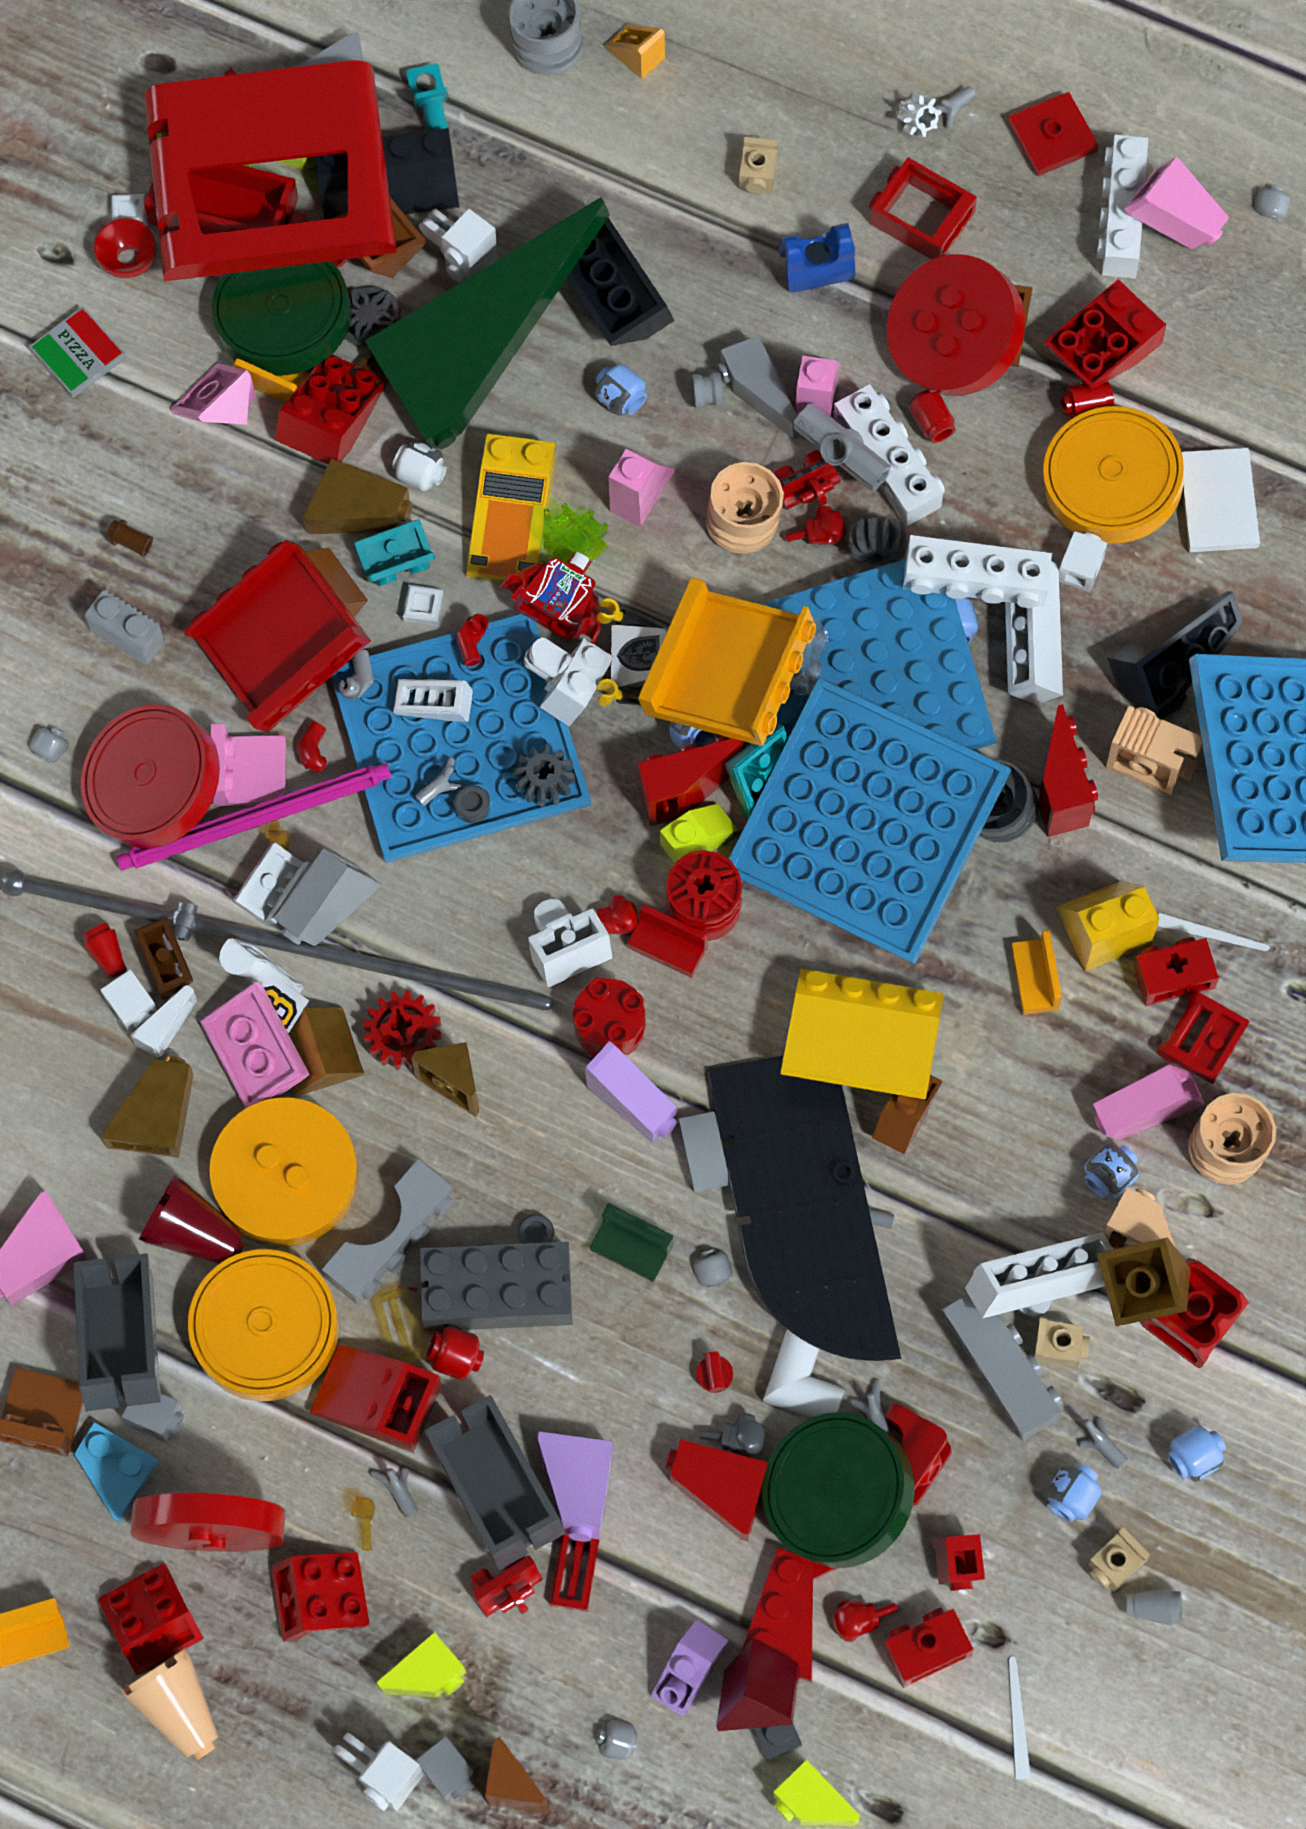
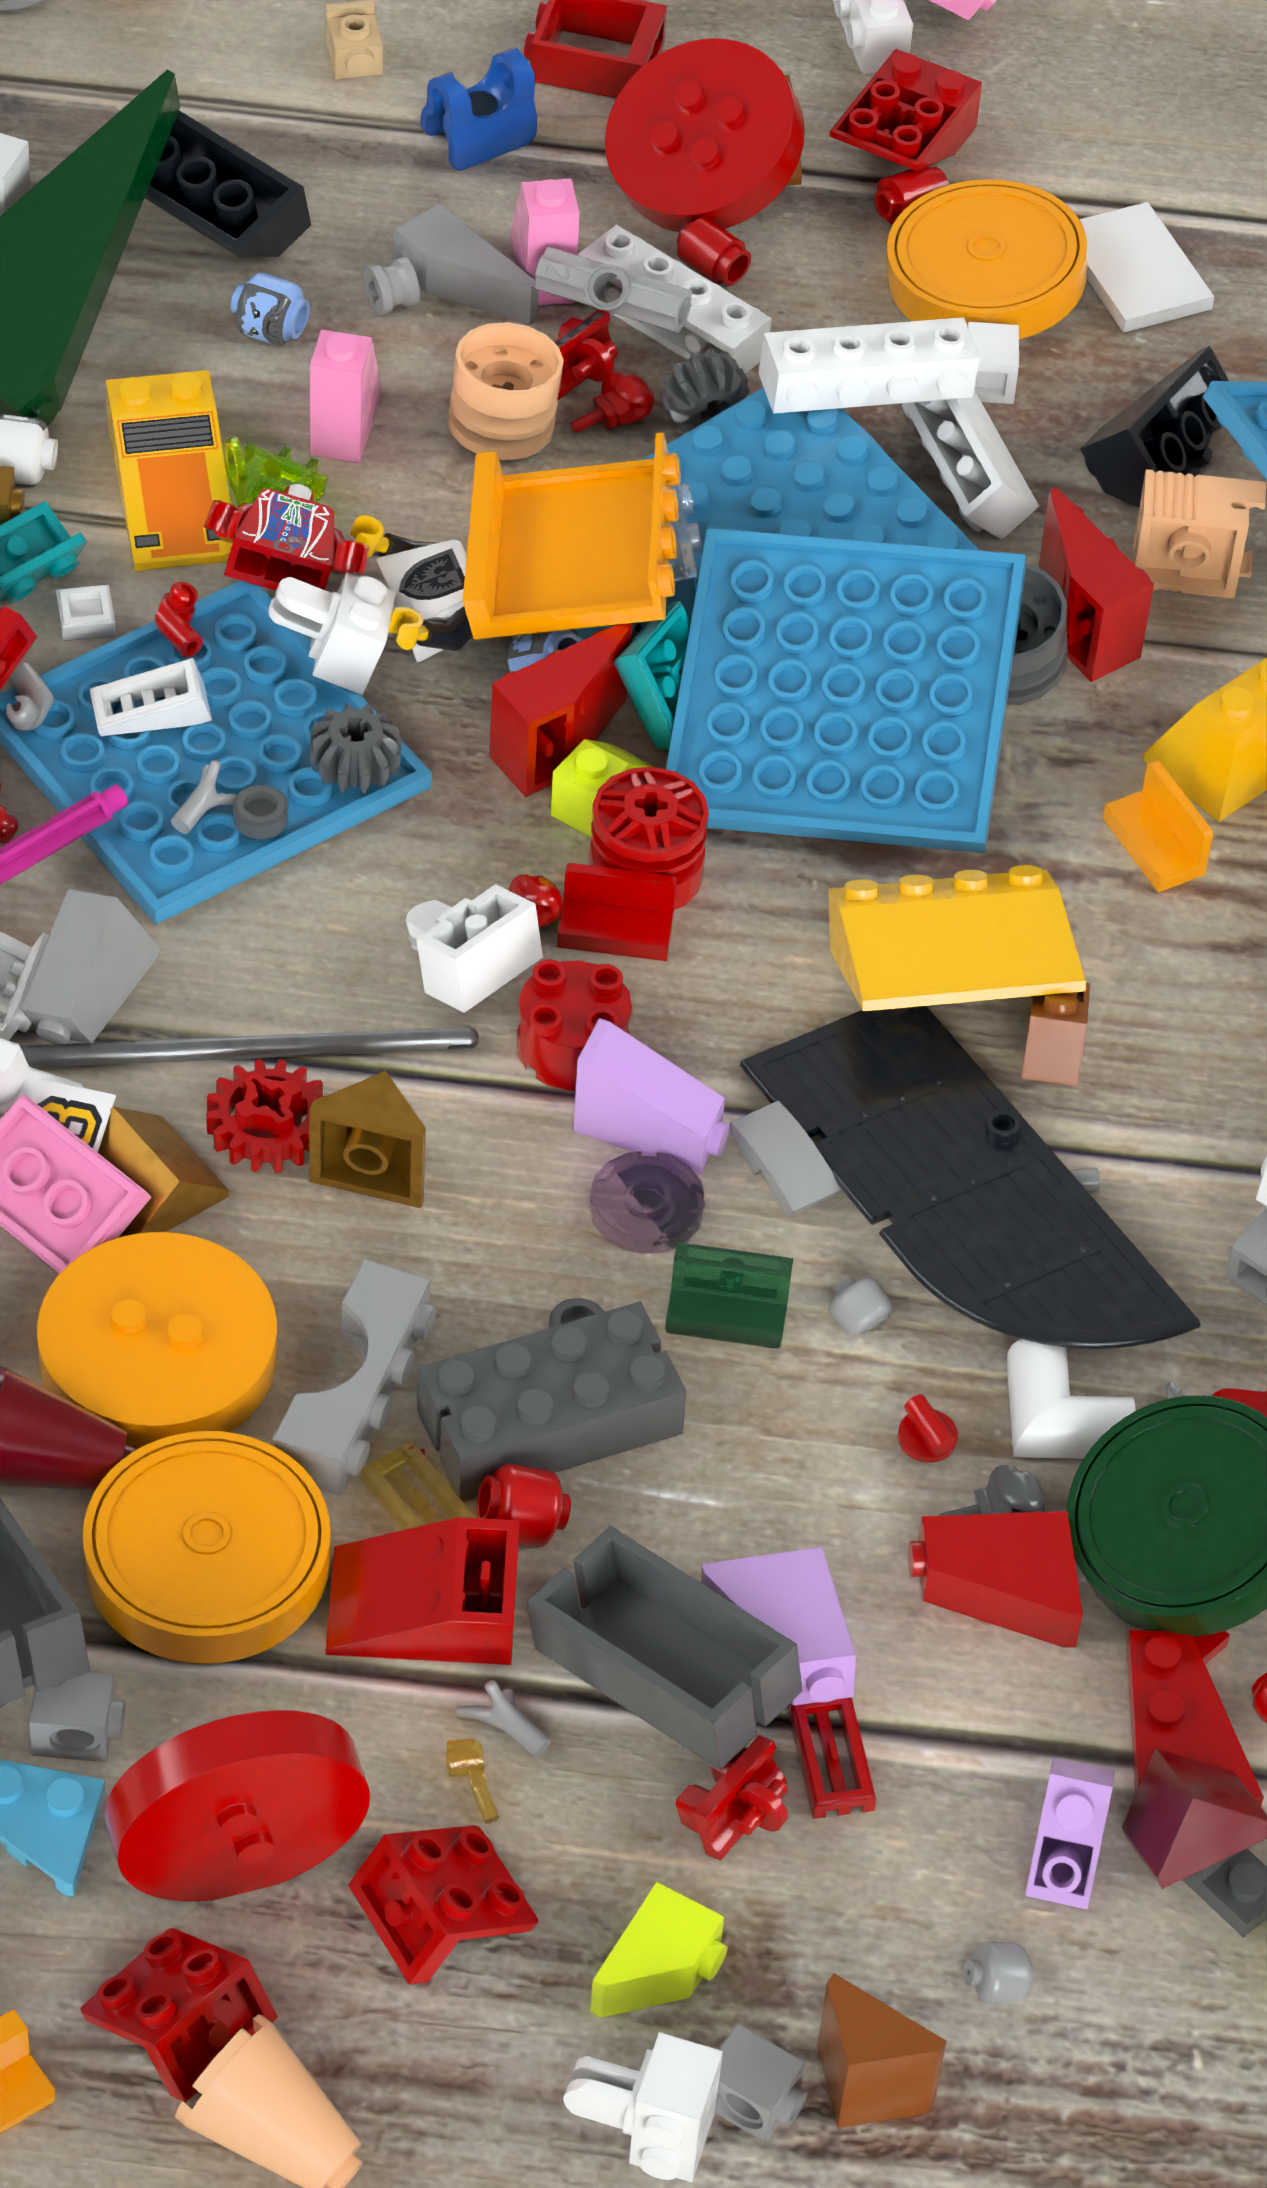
camera: 25 degrees left, 20 degrees down
none -> clear purple tile [589,1151,705,1254]

